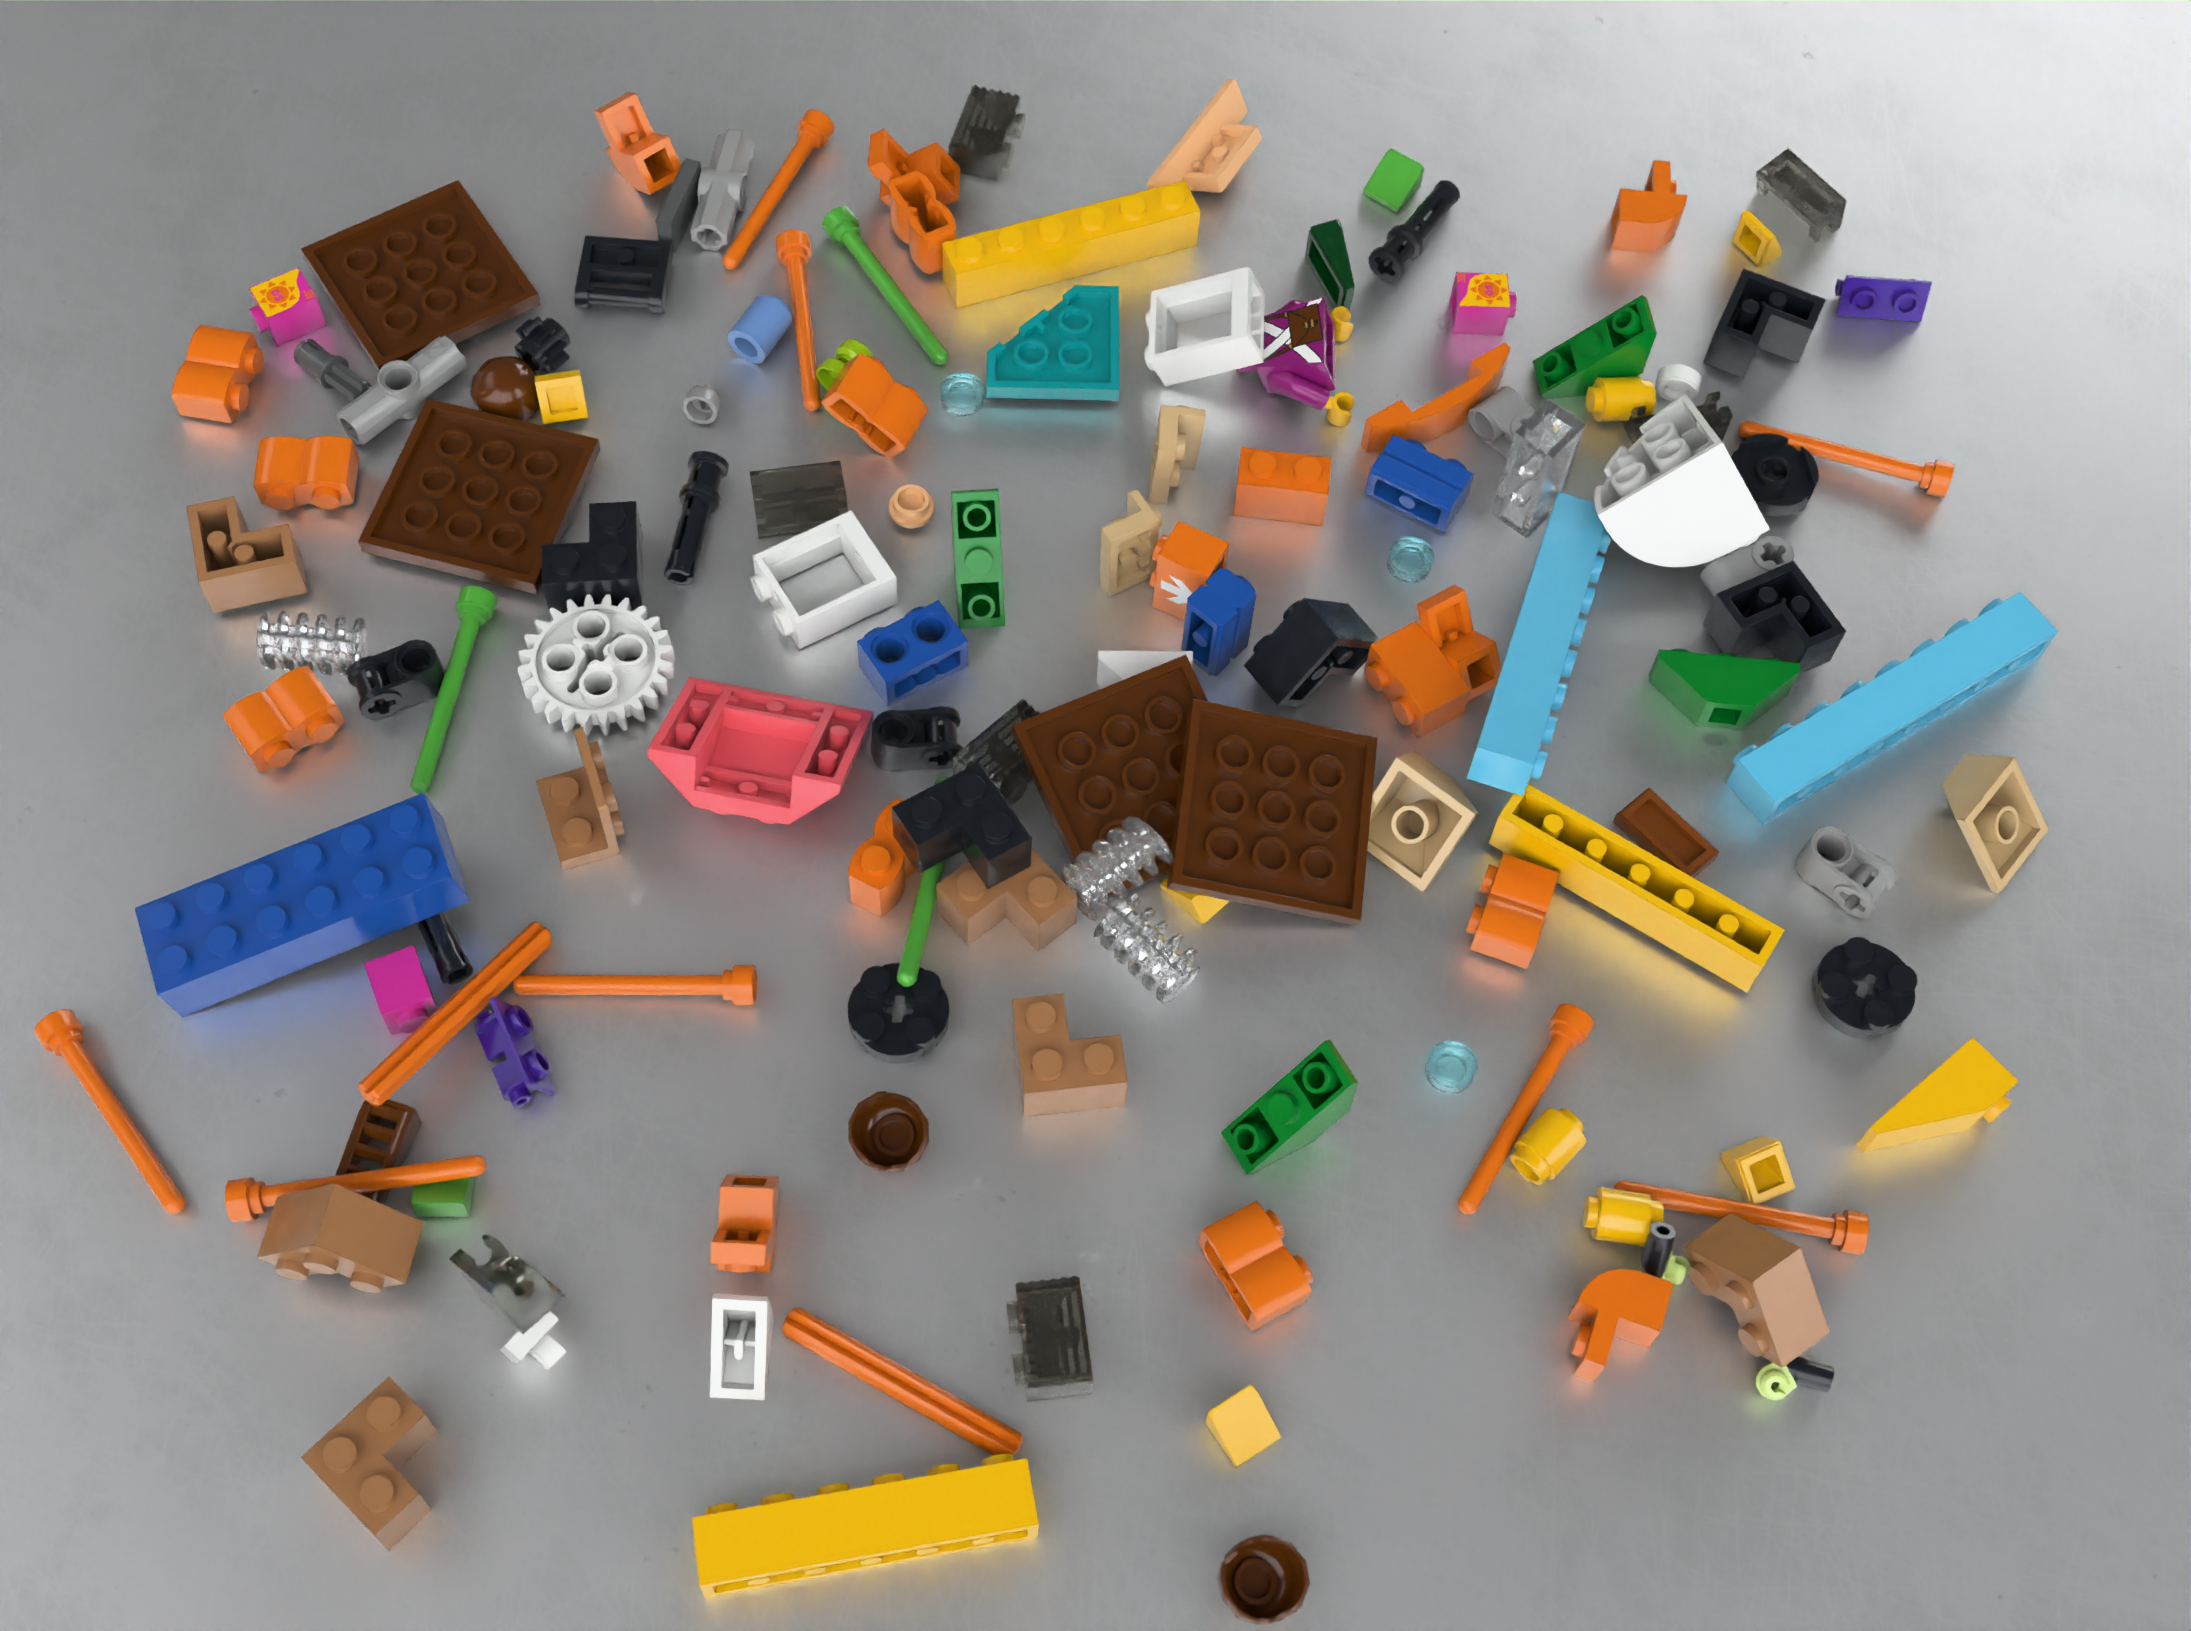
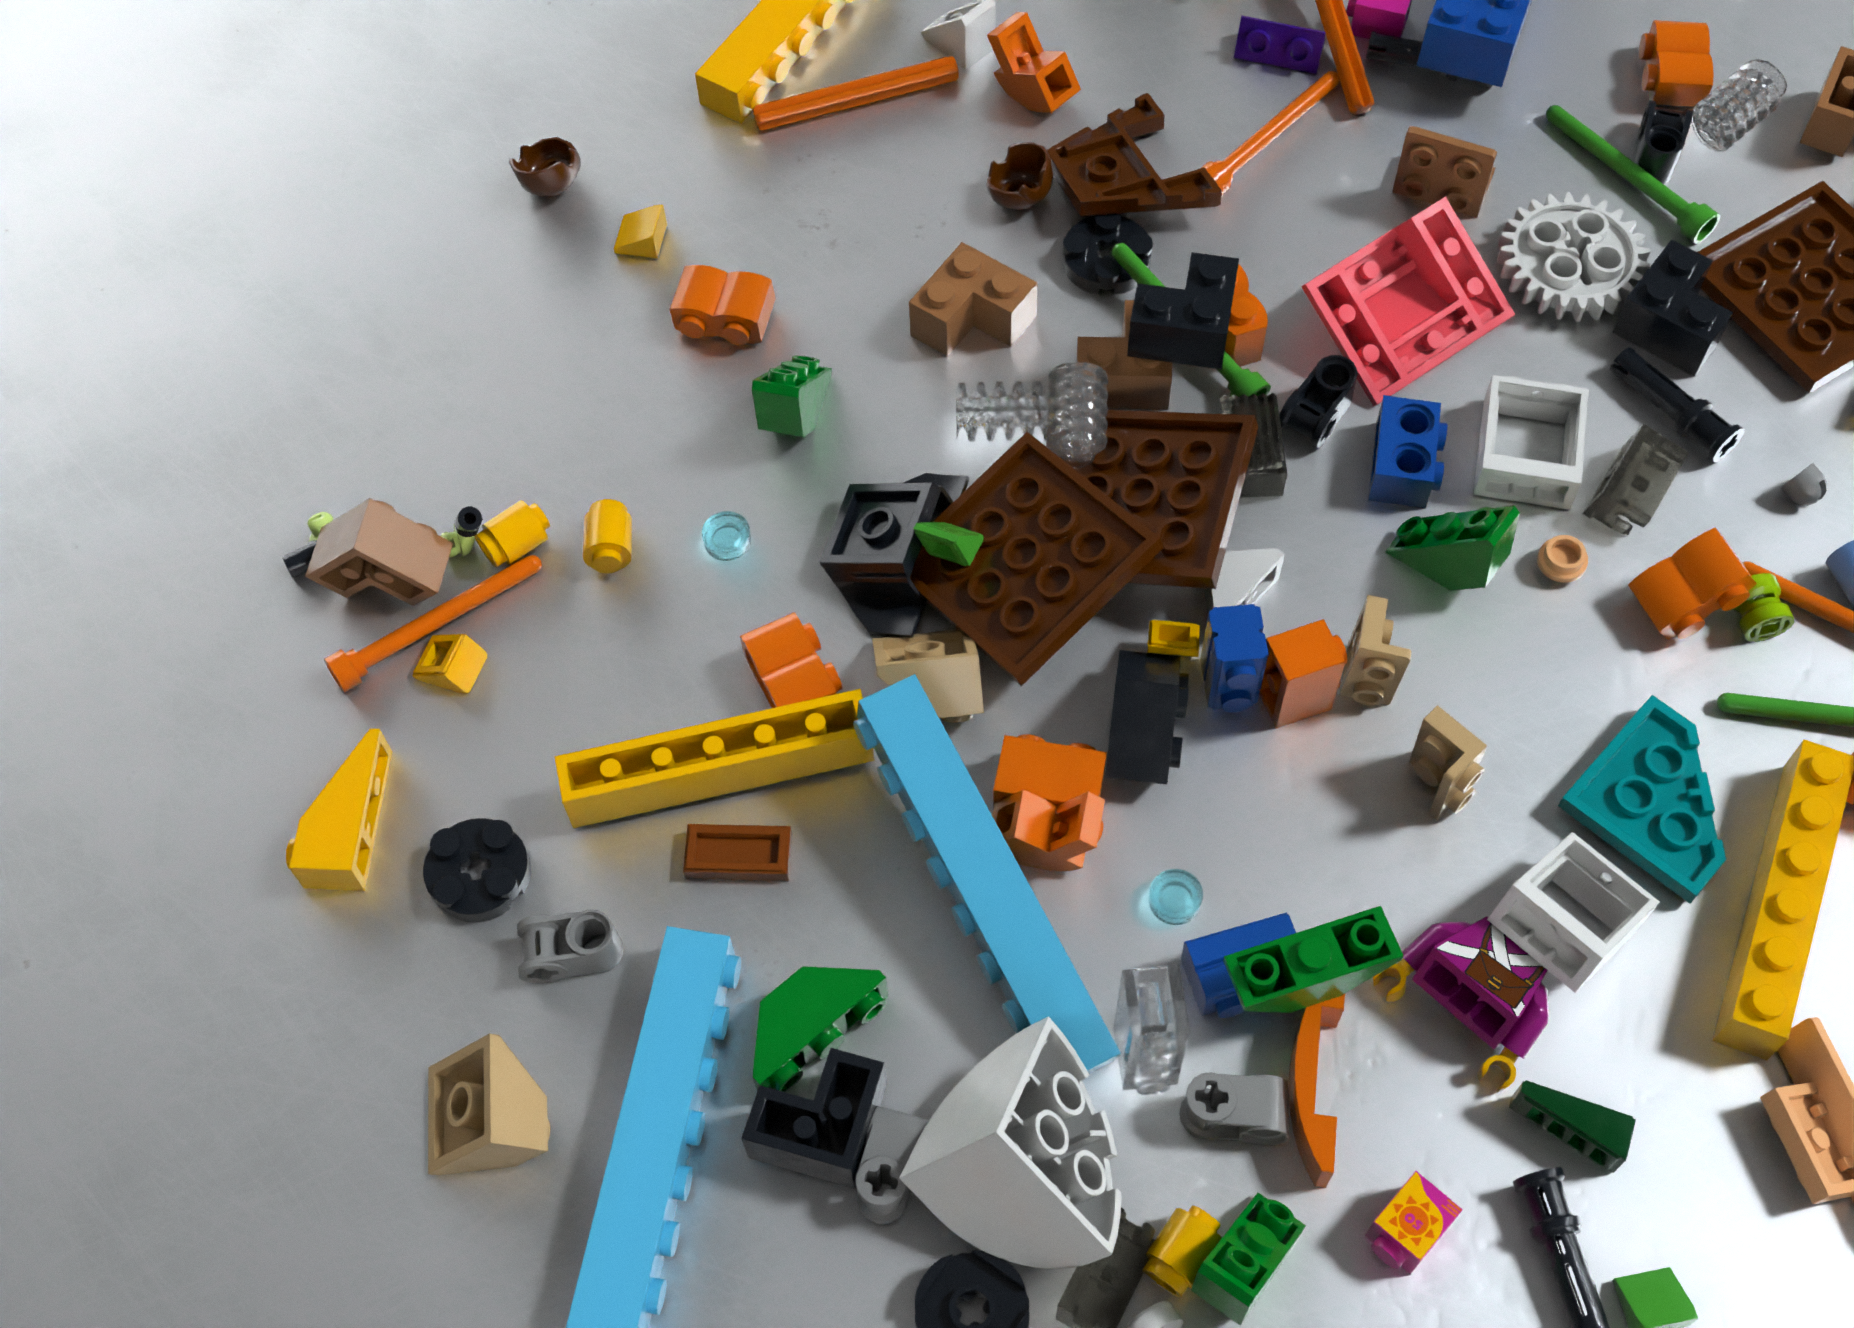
camera: 140 degrees right, 0 degrees up
clear light blue tile [940,372,984,417] -> none
clear smoke brick [1006,1276,1093,1402] -> none
orange brick [1233,447,1332,526] -> none
orange piece [1458,1003,1595,1215] -> none
orange brick [1567,1269,1674,1382] -> none
none -> black piece [819,473,970,638]
none -> bright green slope [913,522,984,566]
none -> reddish brown wing [1047,93,1222,216]
none -> yellow slope [1147,620,1200,657]
none -> green slope [1223,906,1404,1013]

